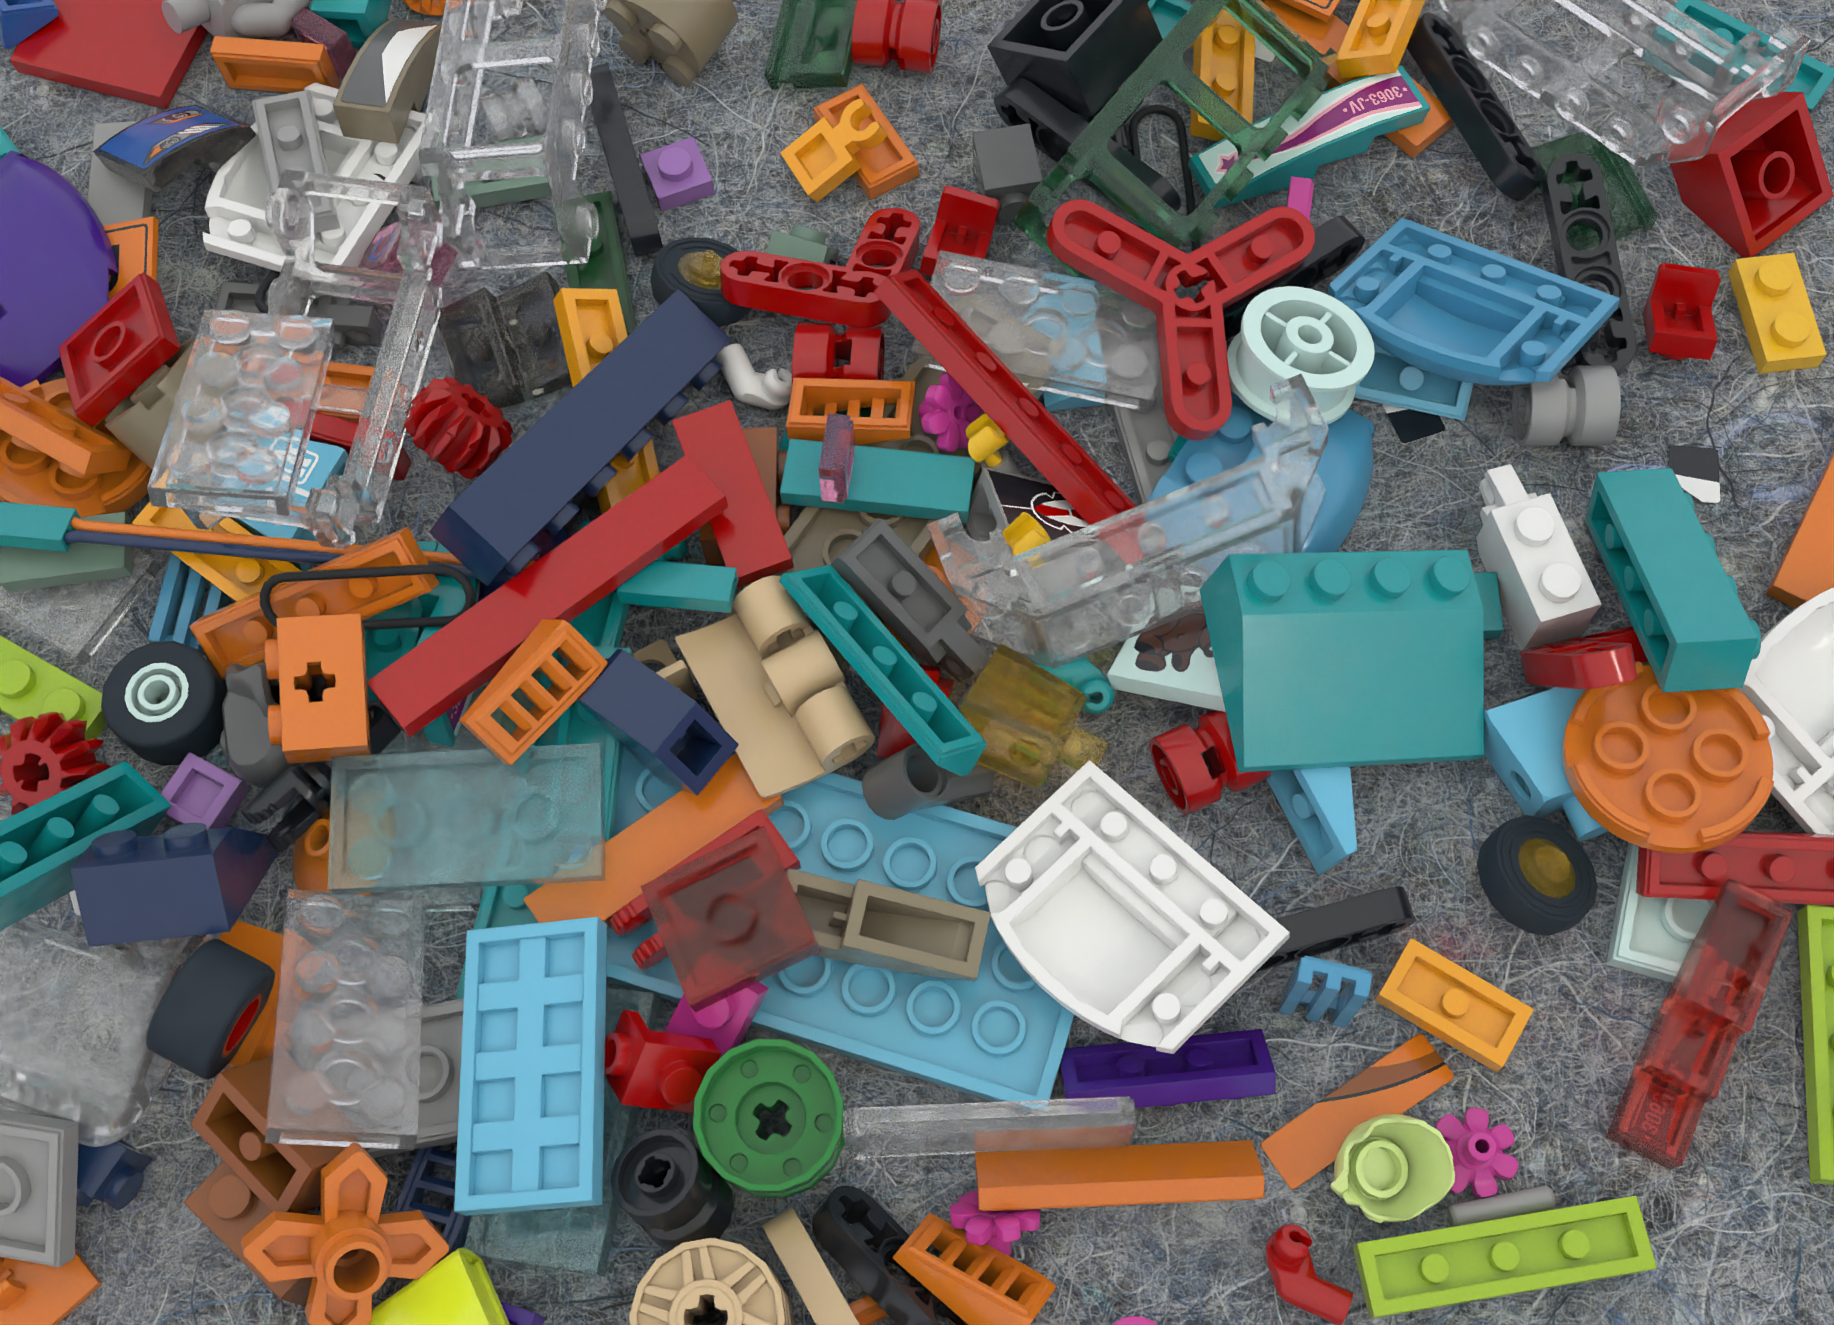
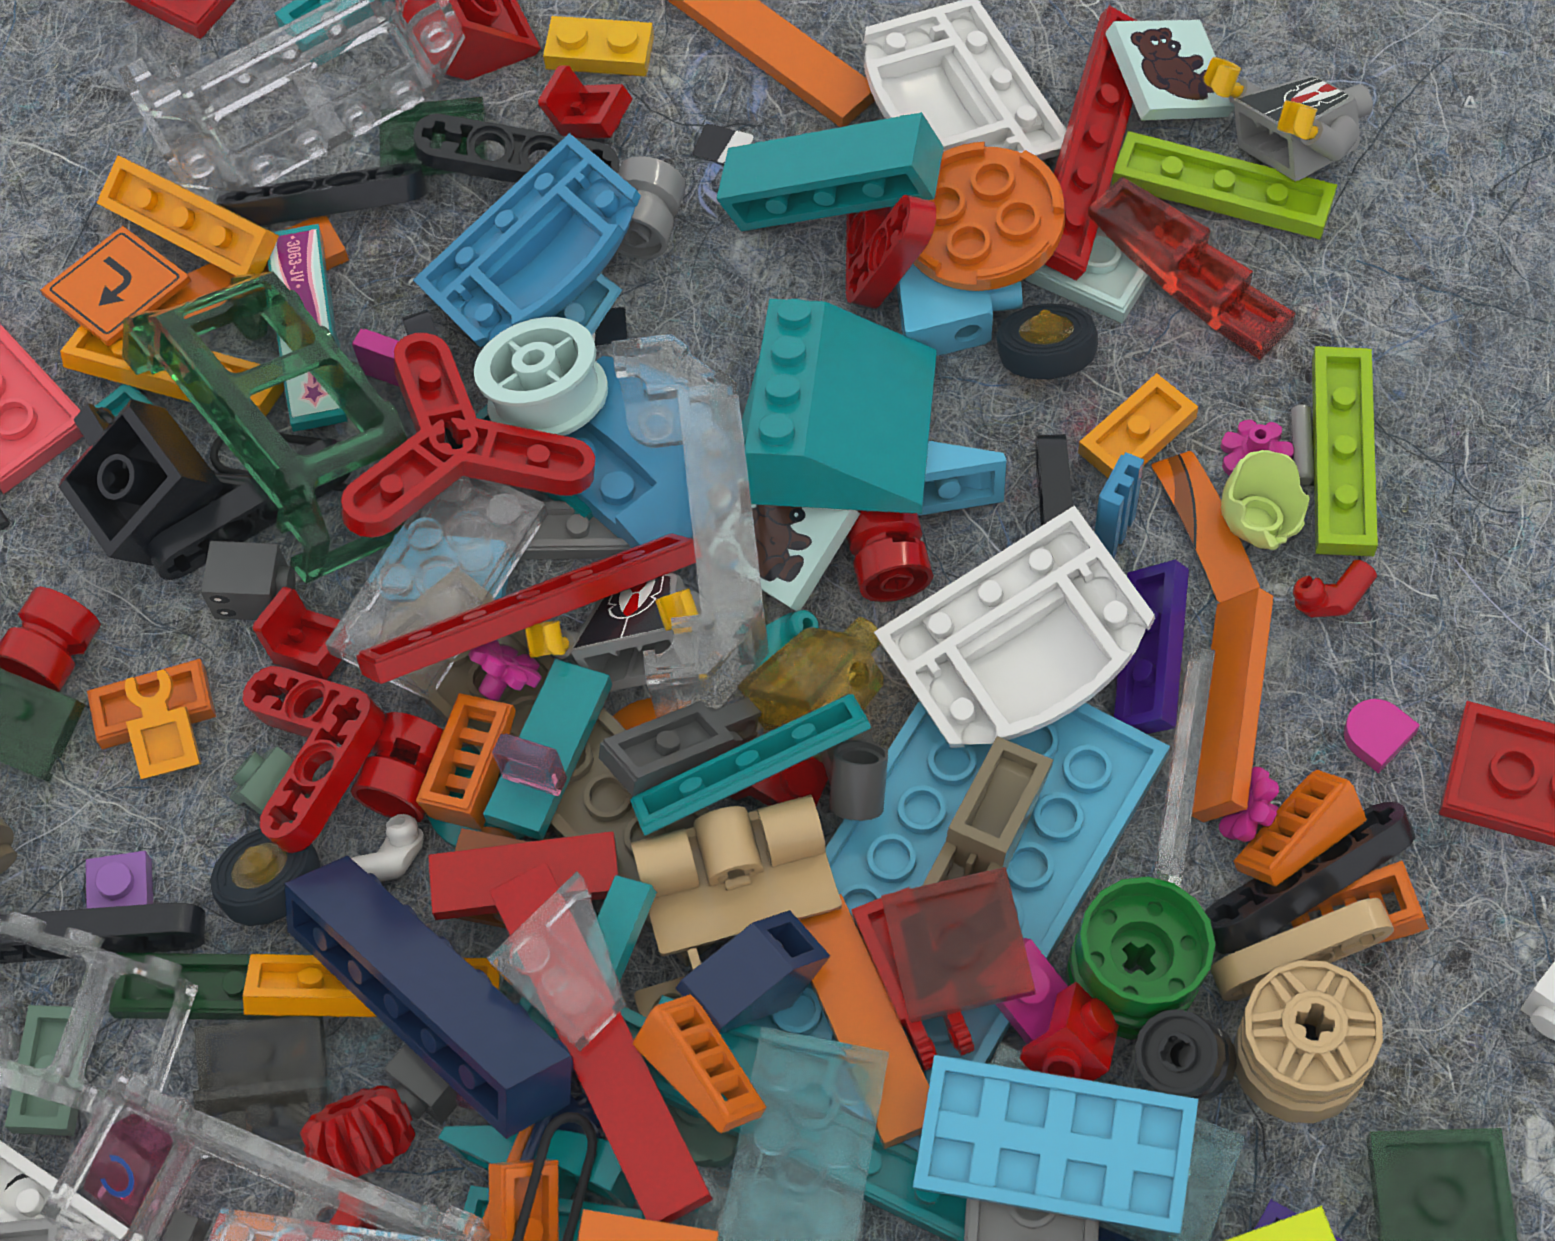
camera: 75 degrees left, 5 degrees down
white hinge [1477,464,1602,651] -> none
none -> clear wing [487,872,626,1052]

